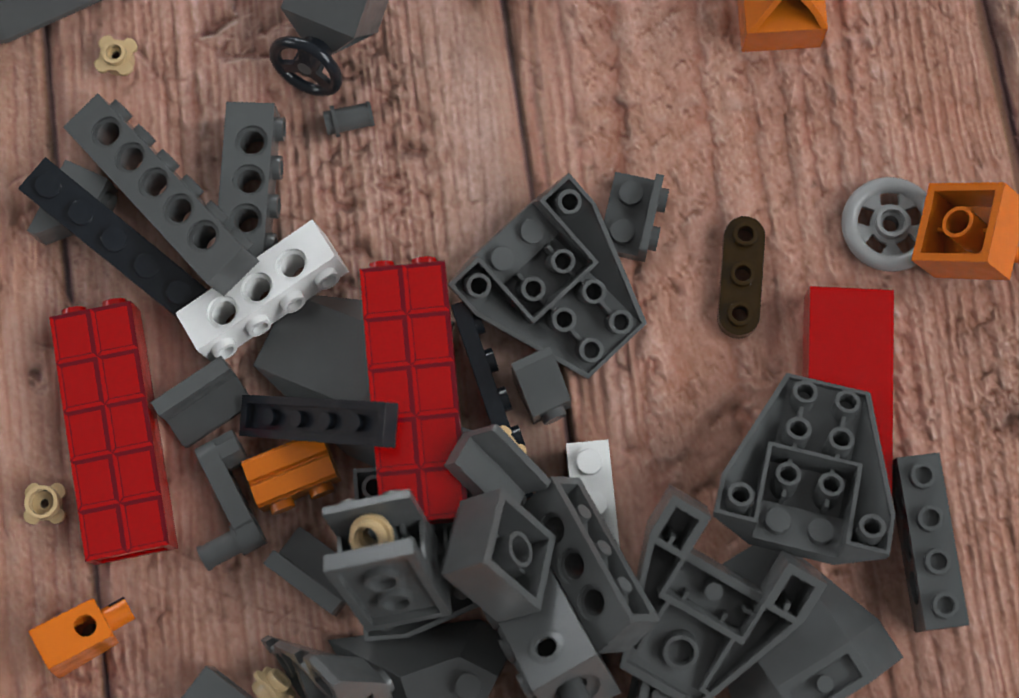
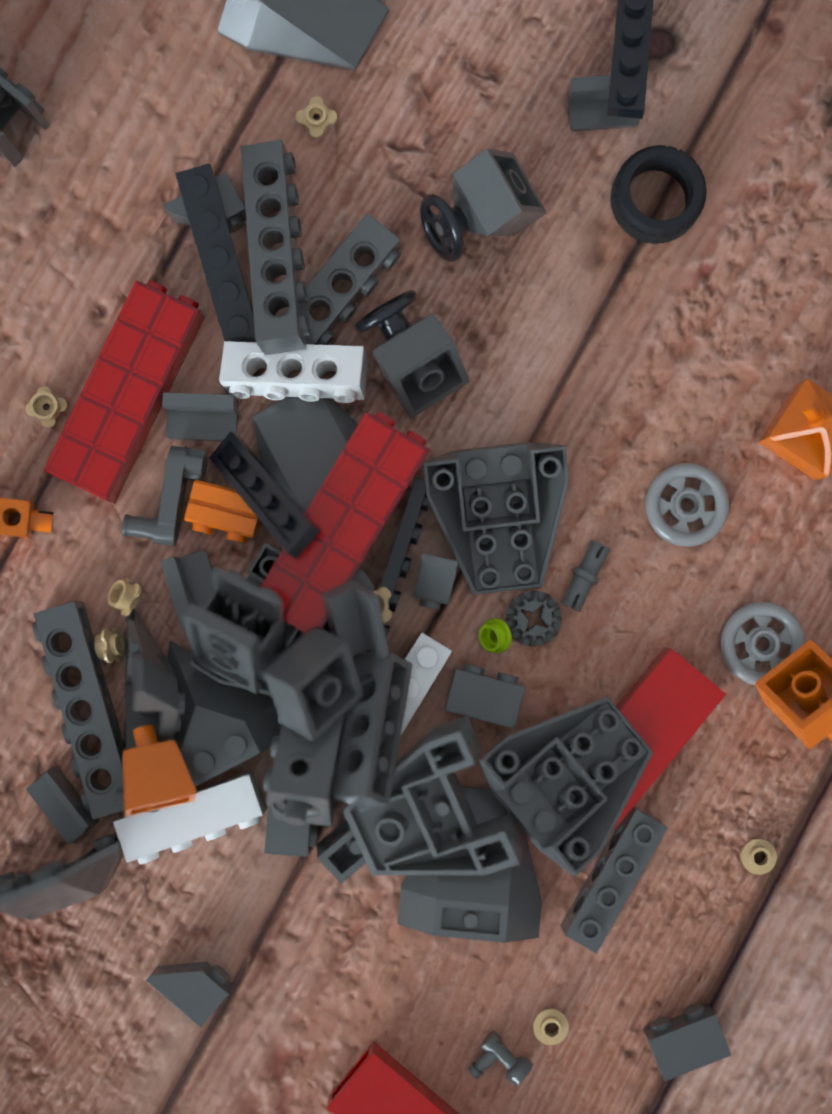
camera: 30 degrees right, 10 degrees up
dark grey pin [323,101,375,138] -> none
tan plate [349,513,394,549] -> none
dark grey bracket [604,172,669,262] -> none
dark brown plate [717,216,765,339] -> none
none -> tan plate [108,578,141,616]
none -> dark grey piece [355,290,470,419]
none -> dark grey brick [445,663,525,729]
none -> lime plate [478,618,512,653]
none -> dark grey gear [506,591,562,647]
none -> dark grey pin [560,540,611,612]
none -> light grey plate [645,463,729,547]

